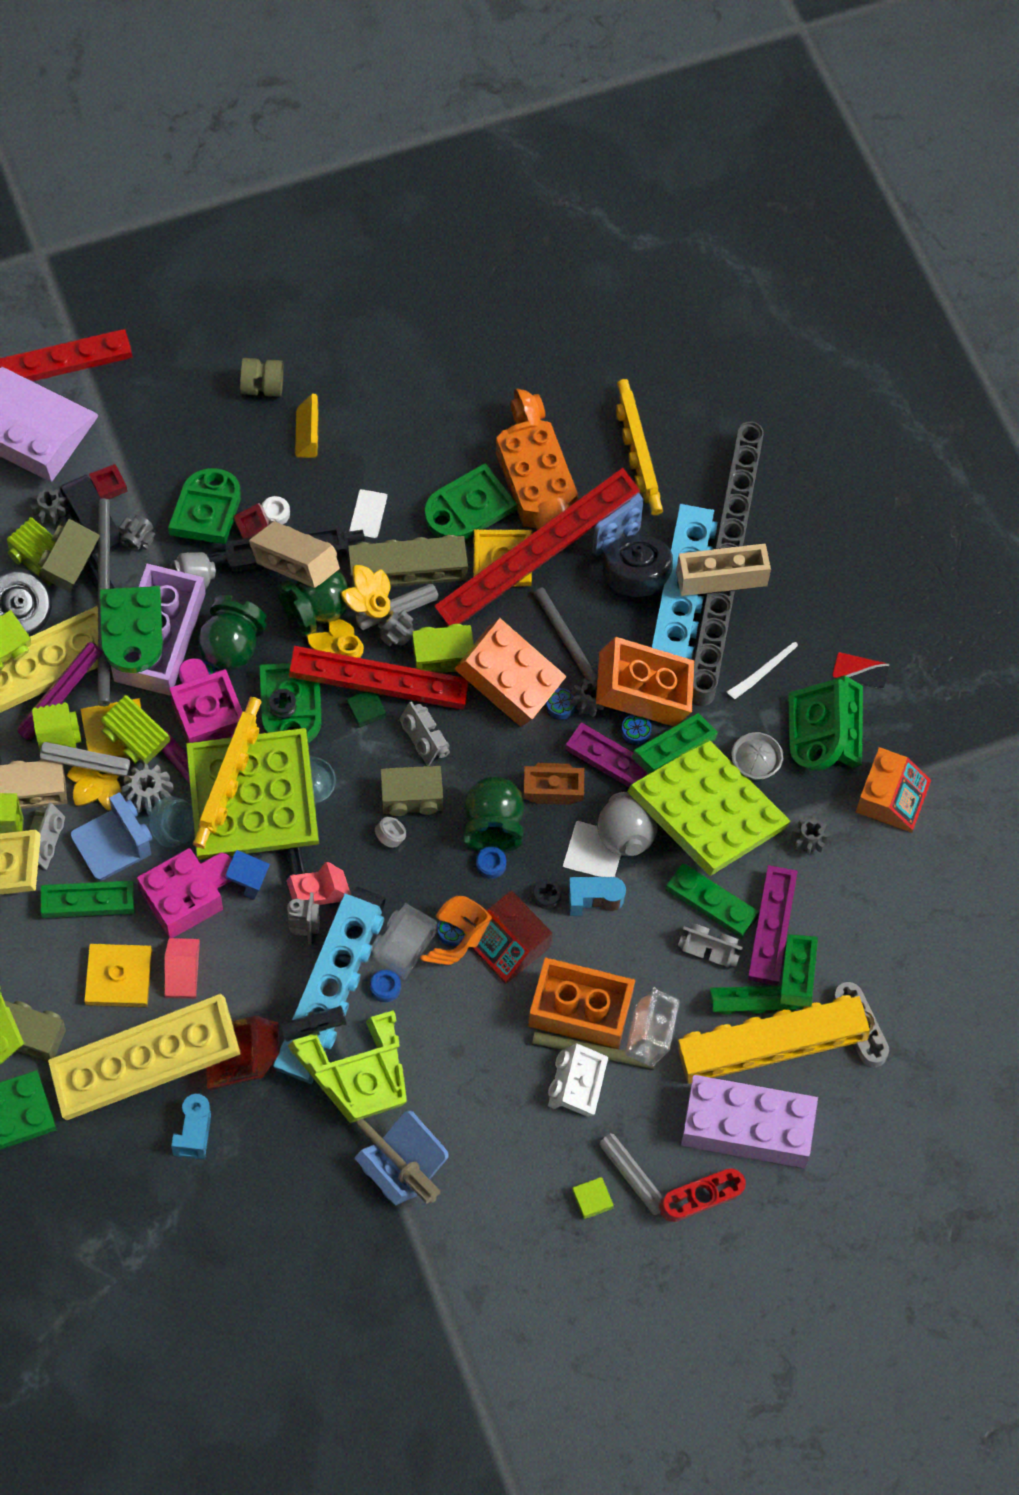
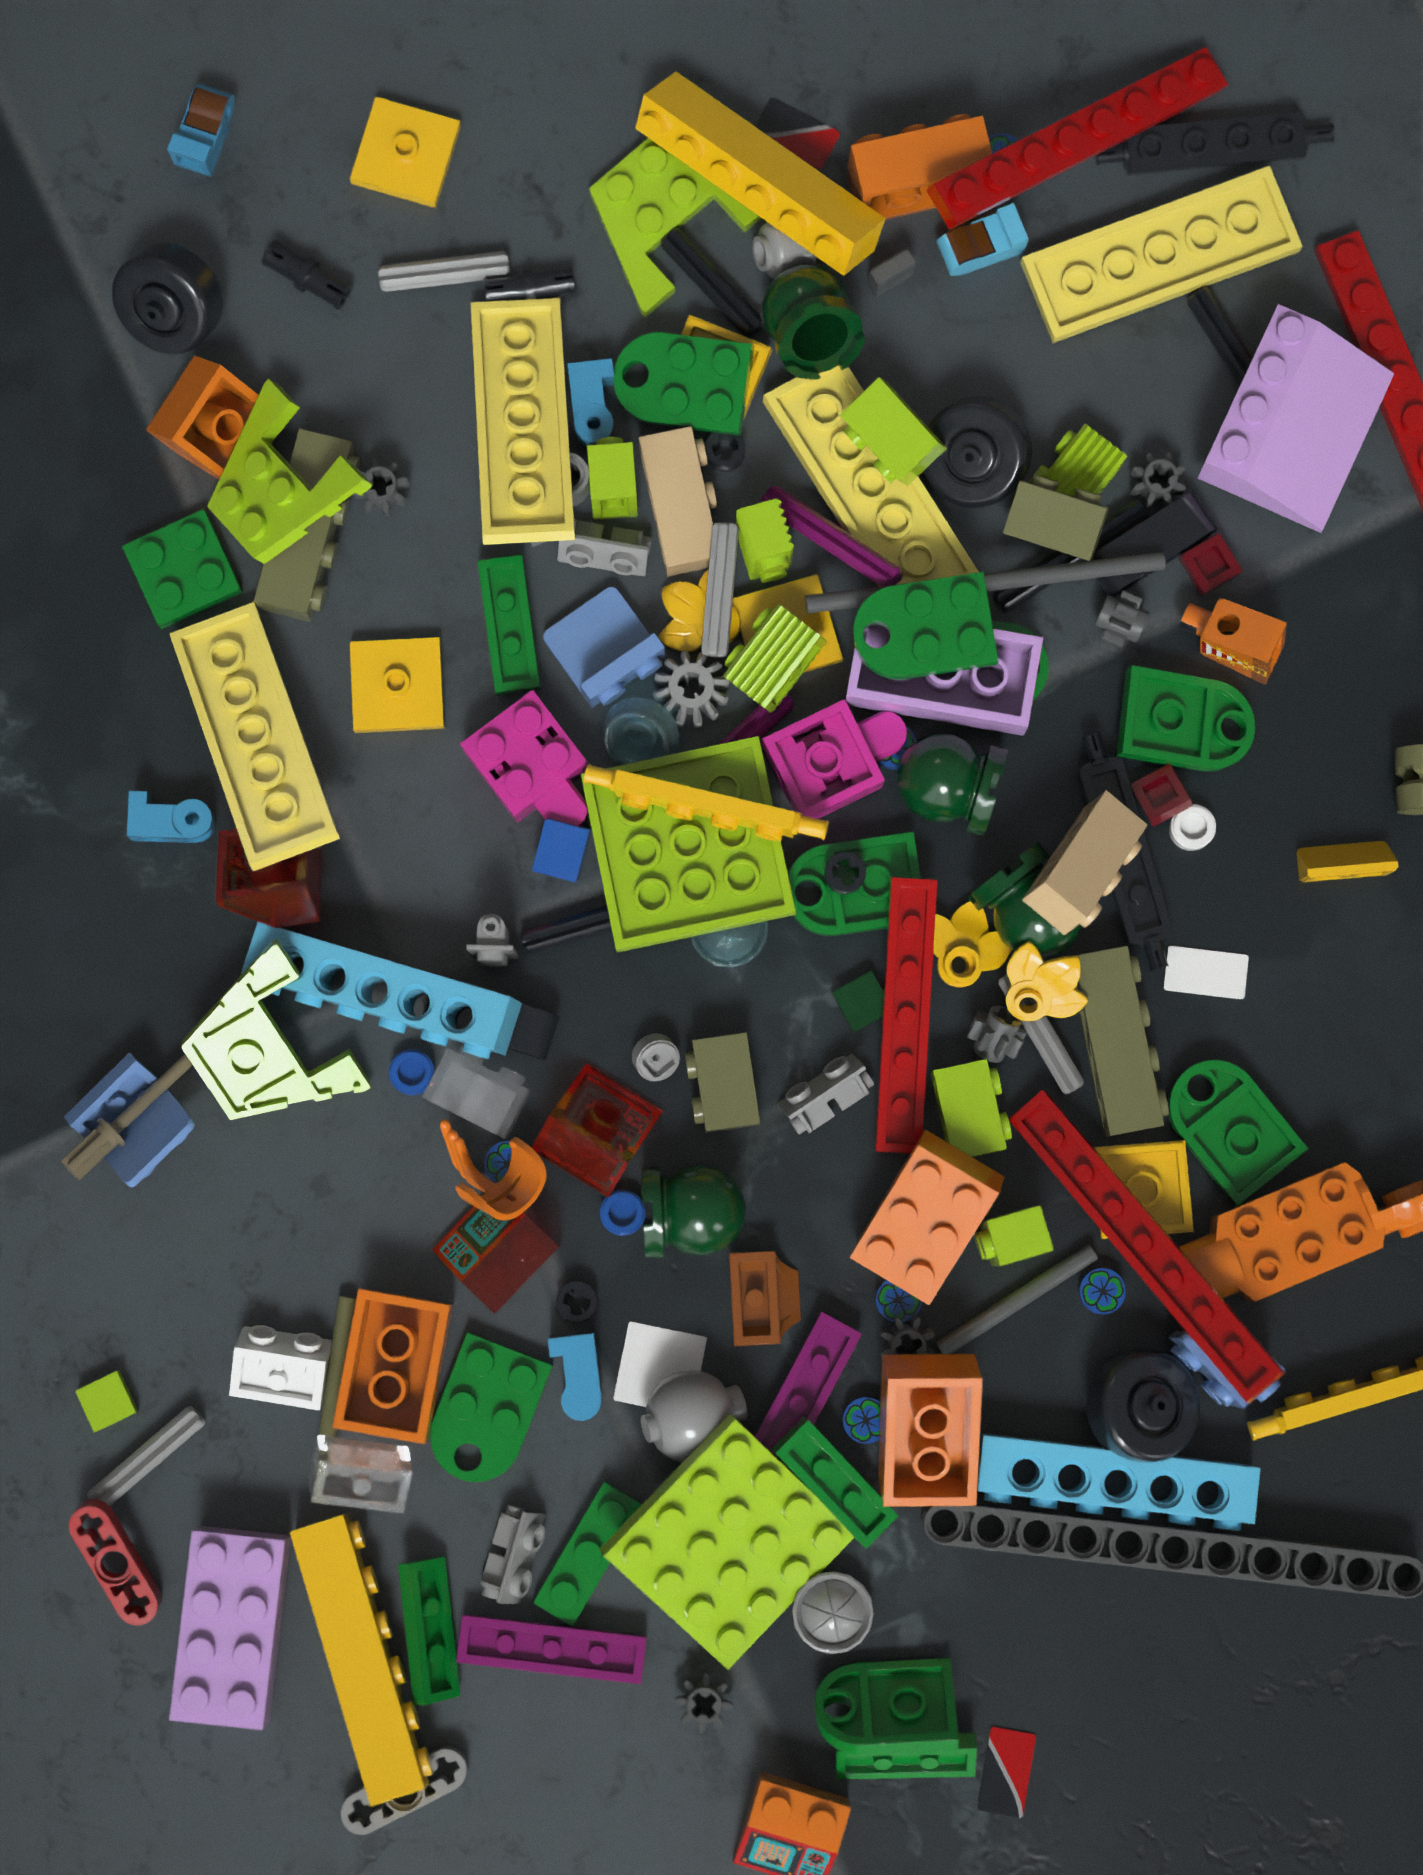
camera: 85 degrees right, 20 degrees up
coral slope [165,938,200,999] -> none
light grey head [171,552,216,589] -> none
black pin [281,1005,347,1042] -> none
coral slope [287,862,351,905] -> none
tan brick [676,544,771,596] -> none
white sticker [727,642,798,699] -> none
green plate [780,934,818,1007] -> none
none -> green plate [430,1332,553,1482]
none -> clear red slope [532,1063,663,1198]
none -> lime brick [974,1205,1054,1266]
none -> tile [1078,1268,1126,1314]
none -> orange torso [1179,598,1287,685]

